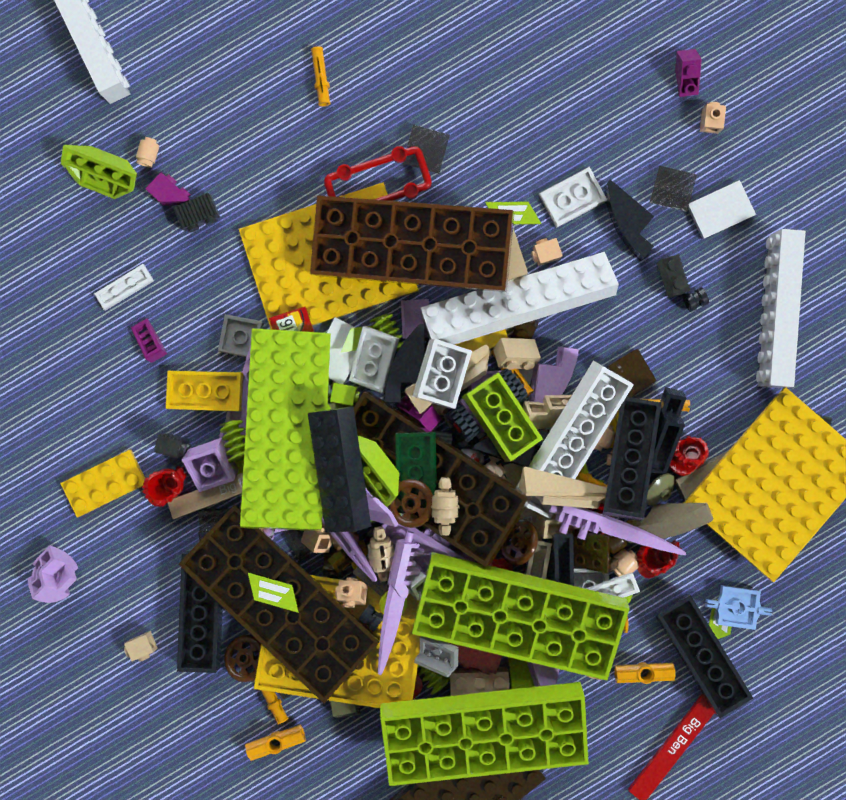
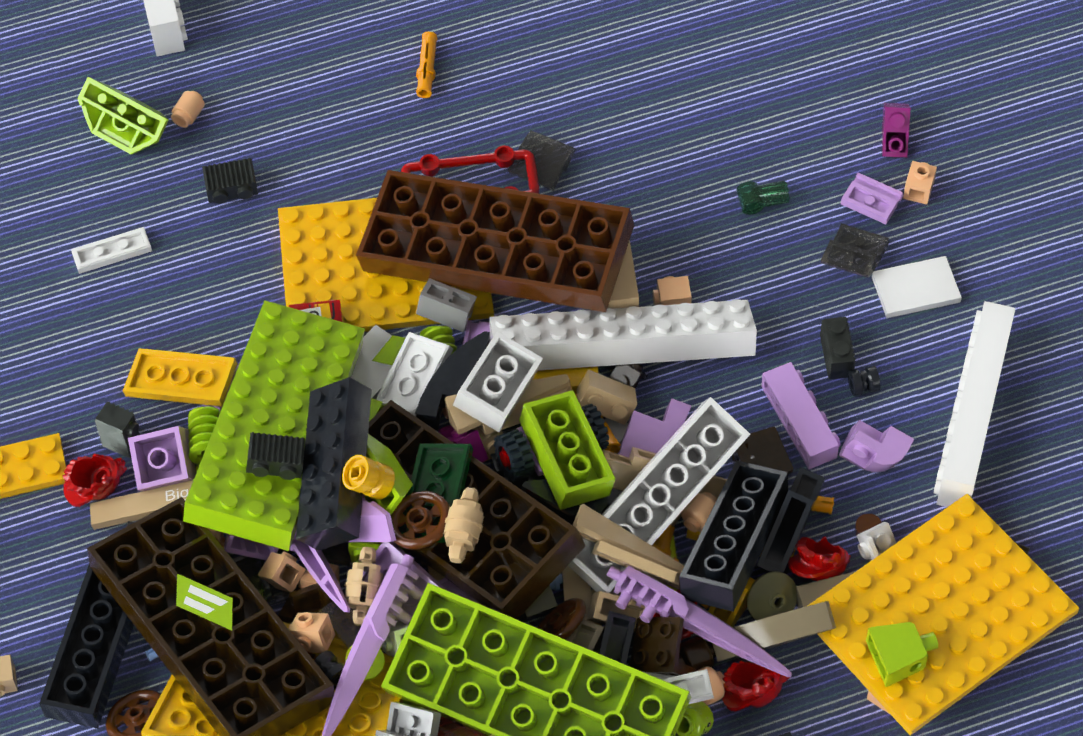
camera: 15 degrees right, 30 degrees down
magenta slope [131,319,167,363] -> none
magenta slope [145,172,191,206] -> none
light grey tile [218,314,263,357] -> none
lime sticker [485,202,542,224] -> none
white tile [539,167,607,228] -> none
black slope [605,179,654,261] -> none
none -> pearl dark grey brick [246,432,305,480]
none -> yellow wheel [342,455,395,500]
none -> light grey hinge [416,278,477,332]
none -> clear green piece [736,181,790,215]
none -> lavender brick [761,362,841,469]
none -> lavender brick [839,420,914,472]
none -> lavender plate [841,173,903,225]
none -> reddish brown tile [855,514,882,535]
none -> white bracket [856,522,896,561]
none -> lime torso [866,622,938,687]

